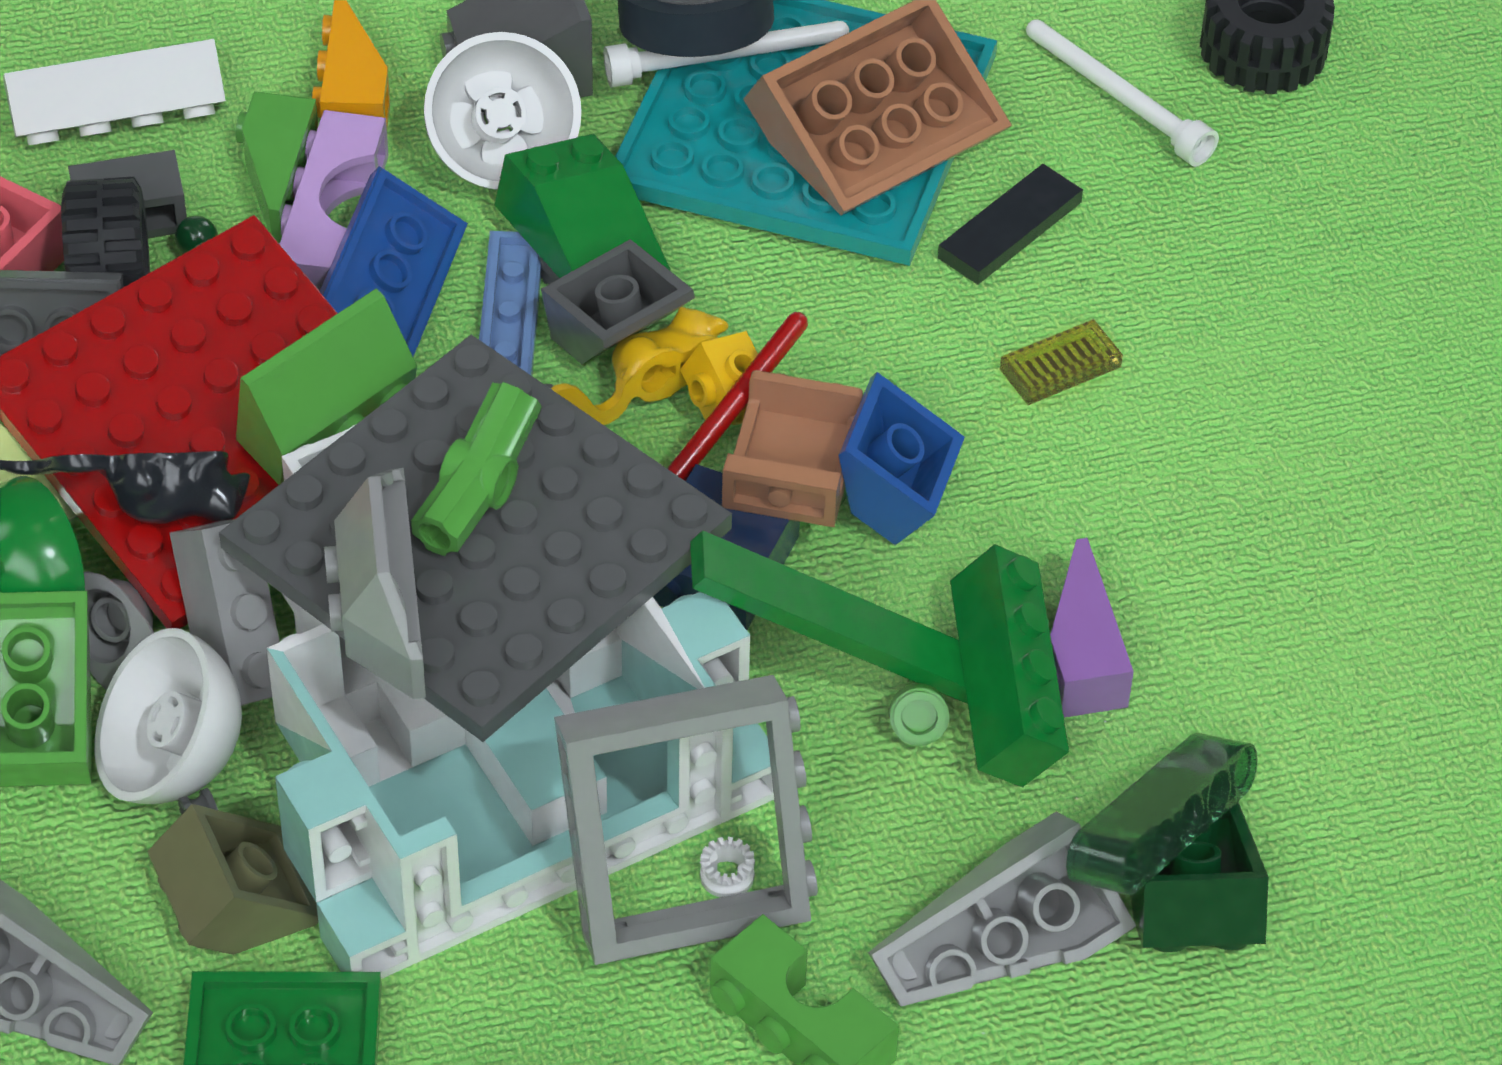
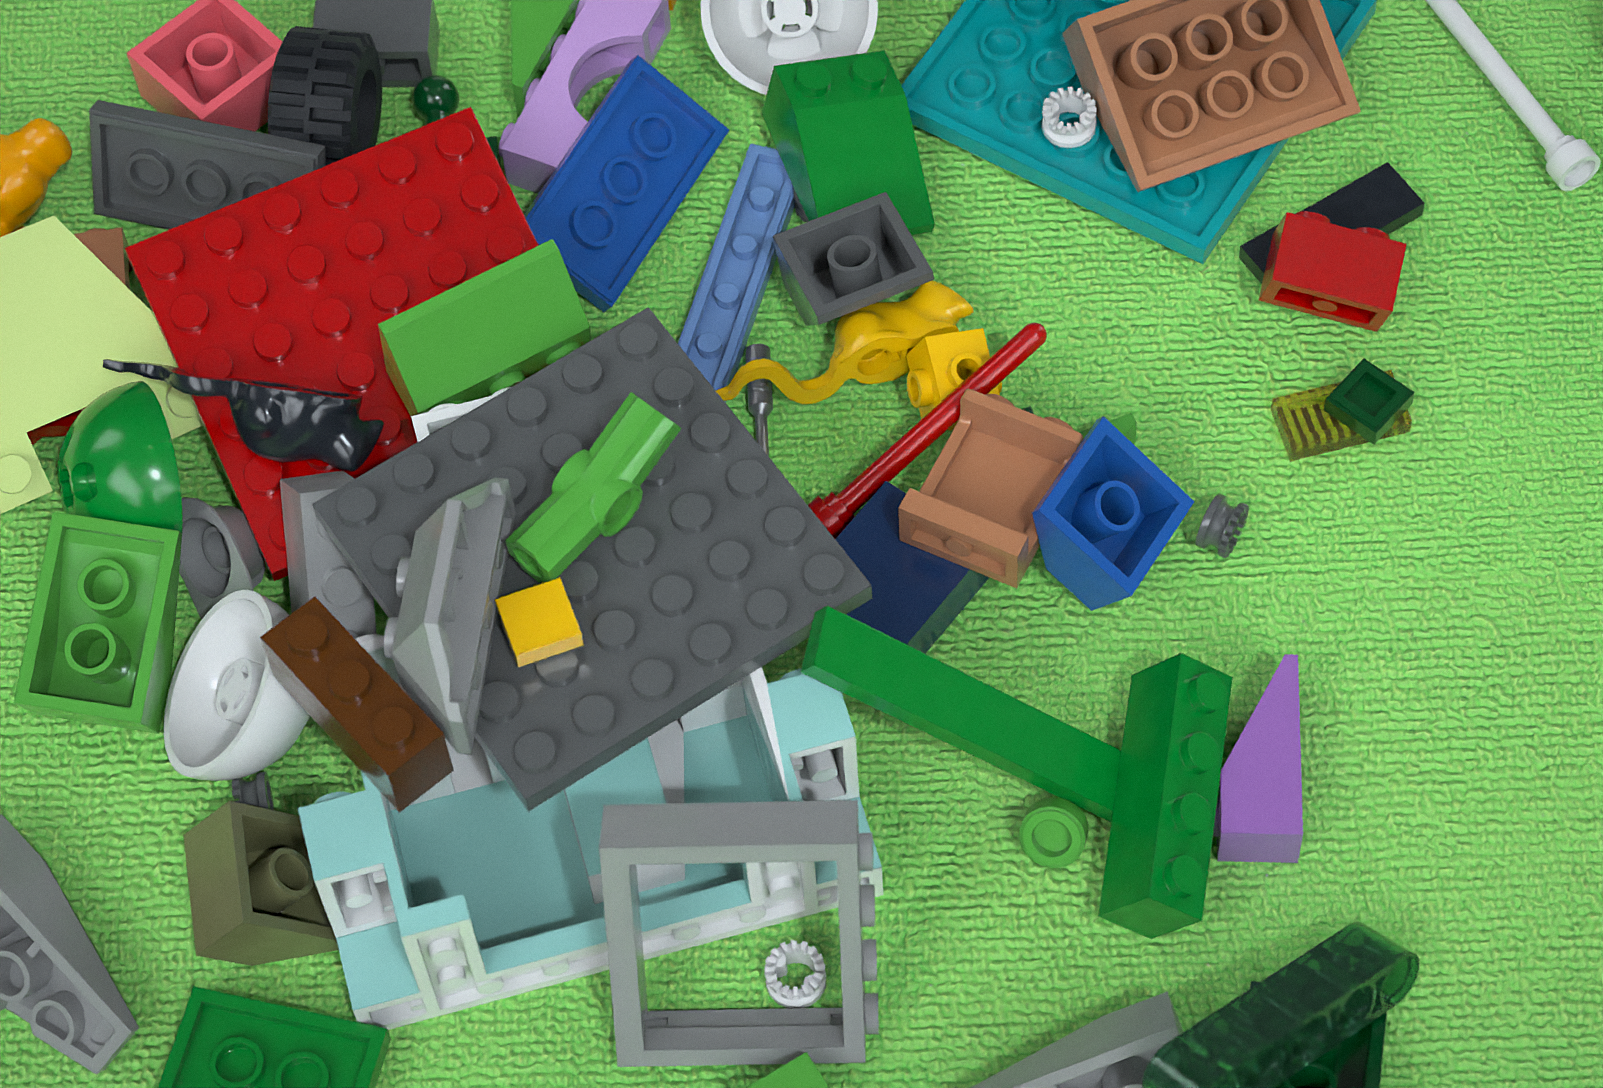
camera: 20 degrees right, 10 degrees up
none -> reddish brown brick [260,596,454,813]
none -> yellow tile [495,578,584,668]
none -> white bush [1042,87,1097,148]
none -> dark grey bush [1196,493,1249,558]
none -> red brick [1258,211,1407,332]
none -> dark green tile [1324,358,1414,445]

